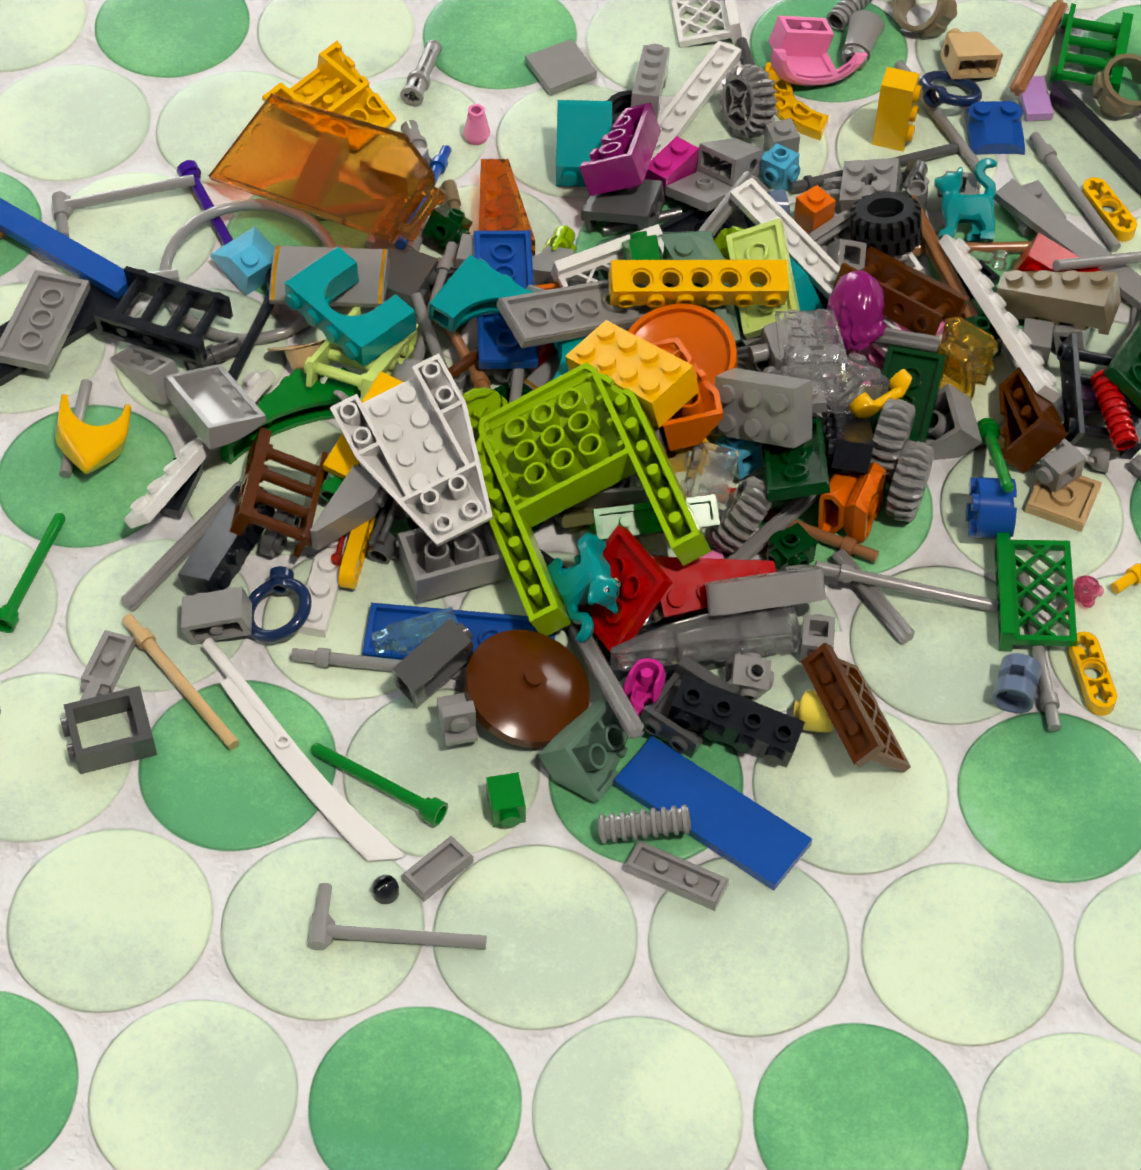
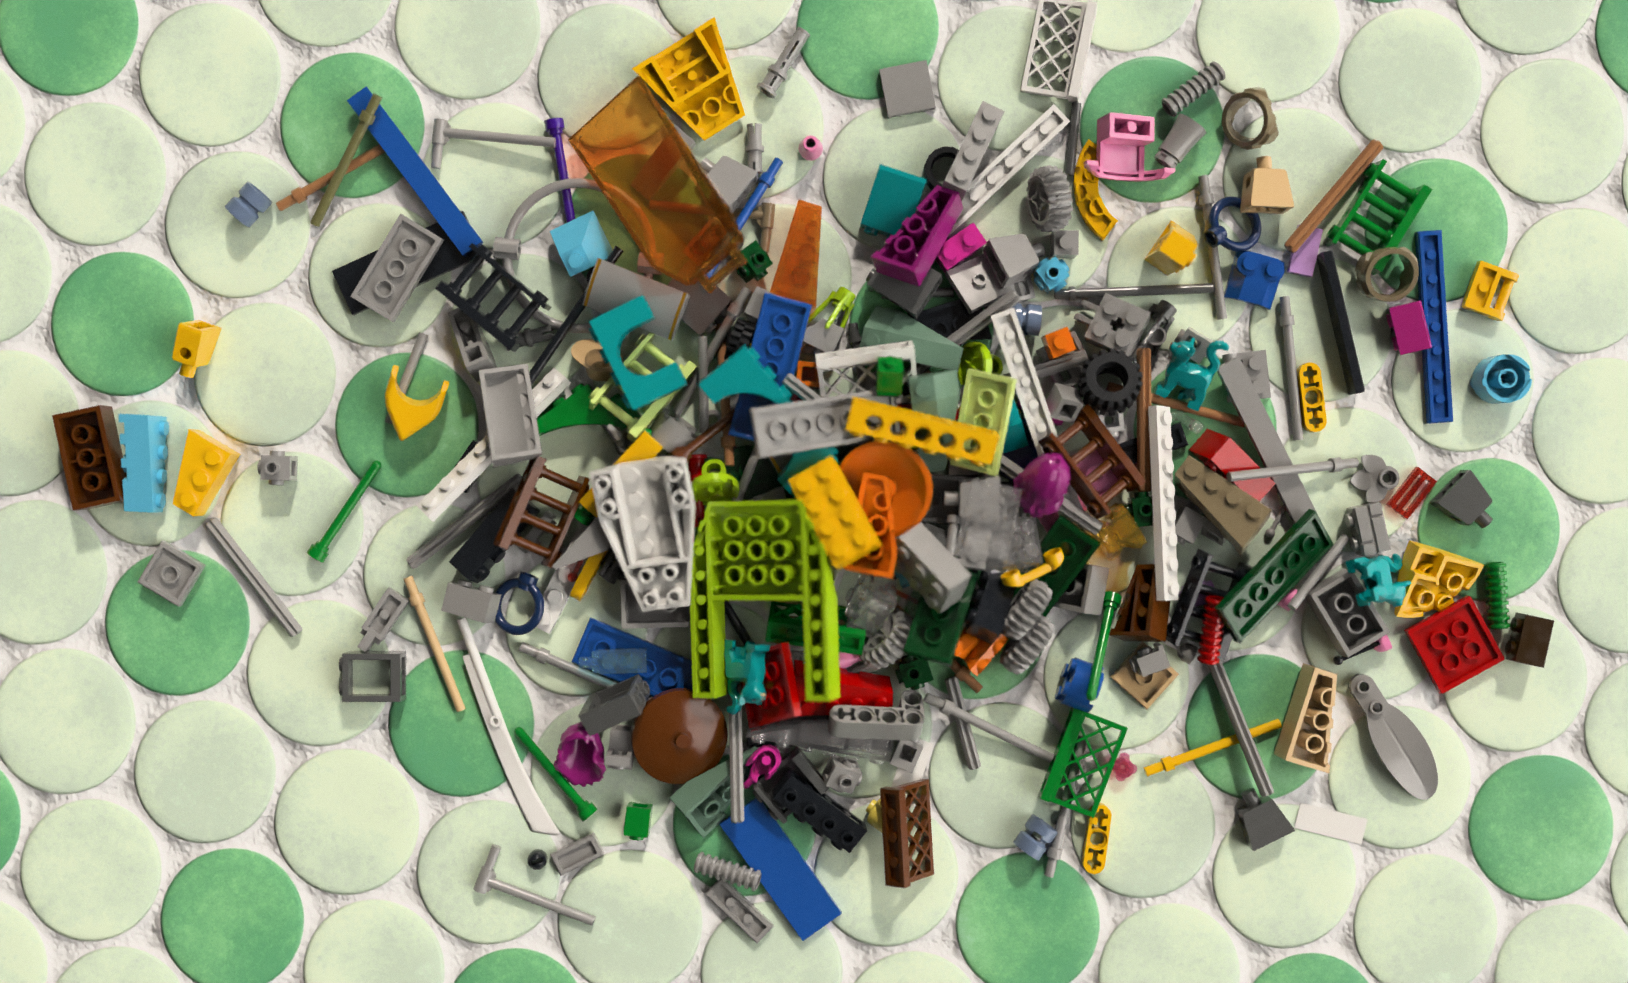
camera: 25 degrees right, 35 degrees up
none -> magenta piece [554,722,606,787]

